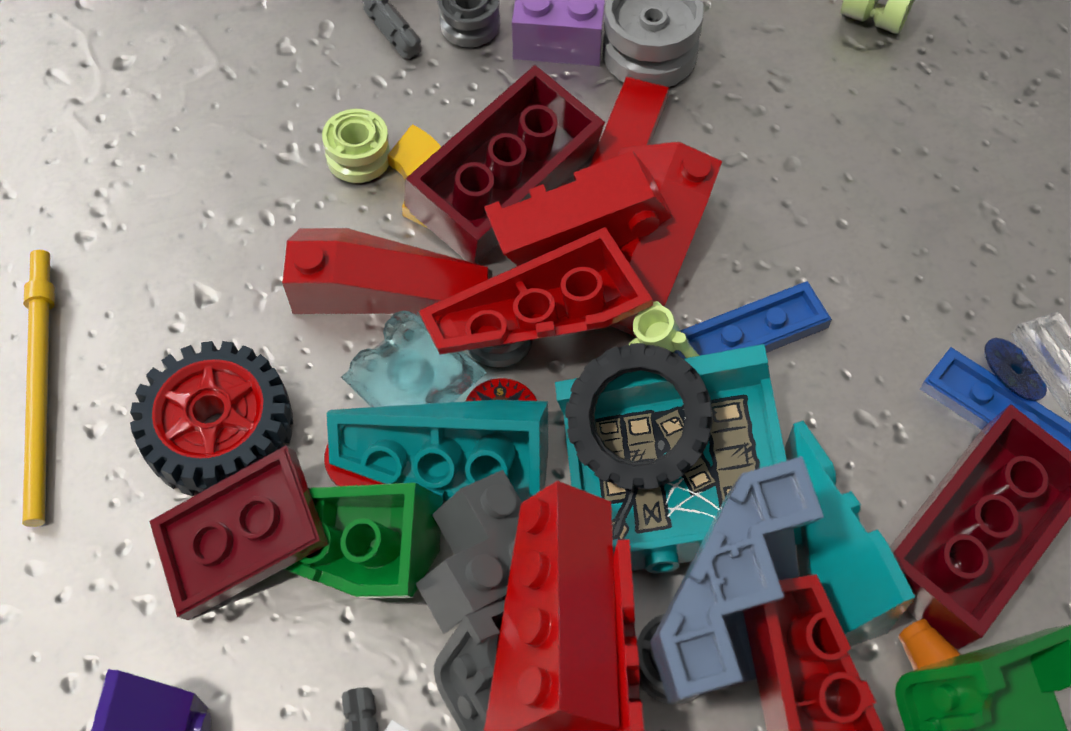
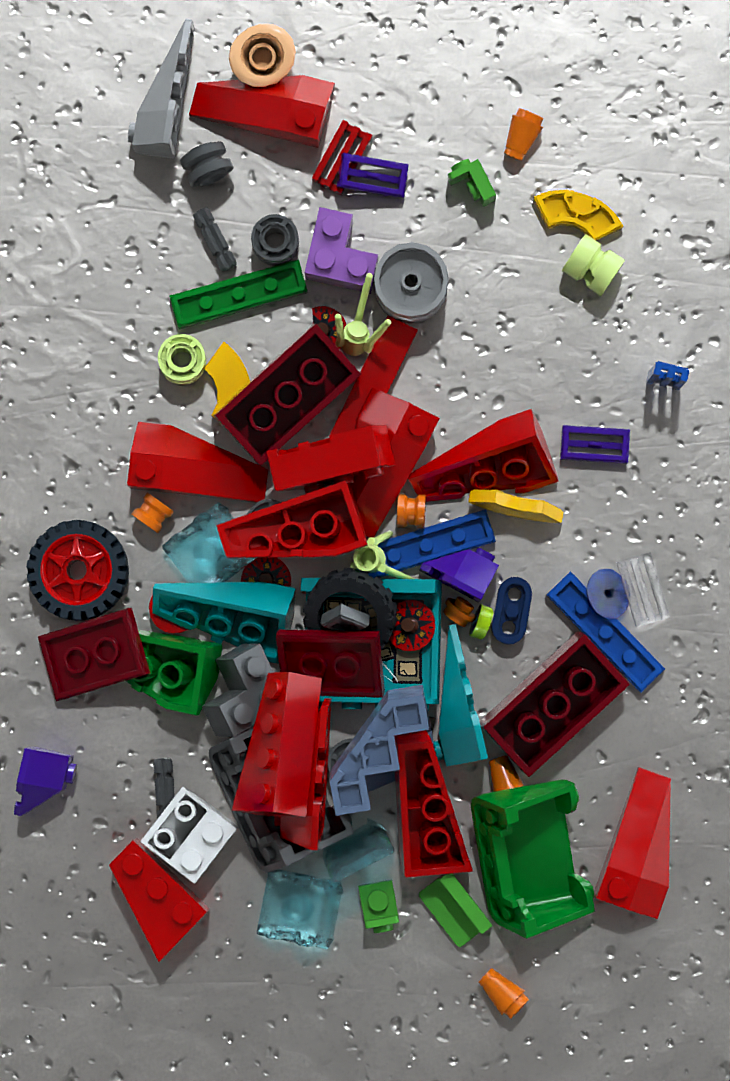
camera: 10 degrees right, 25 degrees up
none -> orange wheel [132,492,174,533]
none -> green tile [169,259,308,329]
none -> dark red tile [276,629,385,698]
none -> dark grey tile [321,604,370,631]
none -> yellowish green plant [335,273,391,356]
none -> piece [389,600,436,651]
none -> orange wheel [397,494,426,529]
none -> red wedge [408,409,559,502]
none -> dark purple slope [419,548,499,603]
none -> orange plate [443,596,476,627]
none -> yellow tile [468,490,564,523]
none -> lime tile [469,604,493,640]
none -> dark blue plate [491,577,532,645]
none -> dark purple tile [560,425,630,464]
none -> blue tile [646,361,690,390]

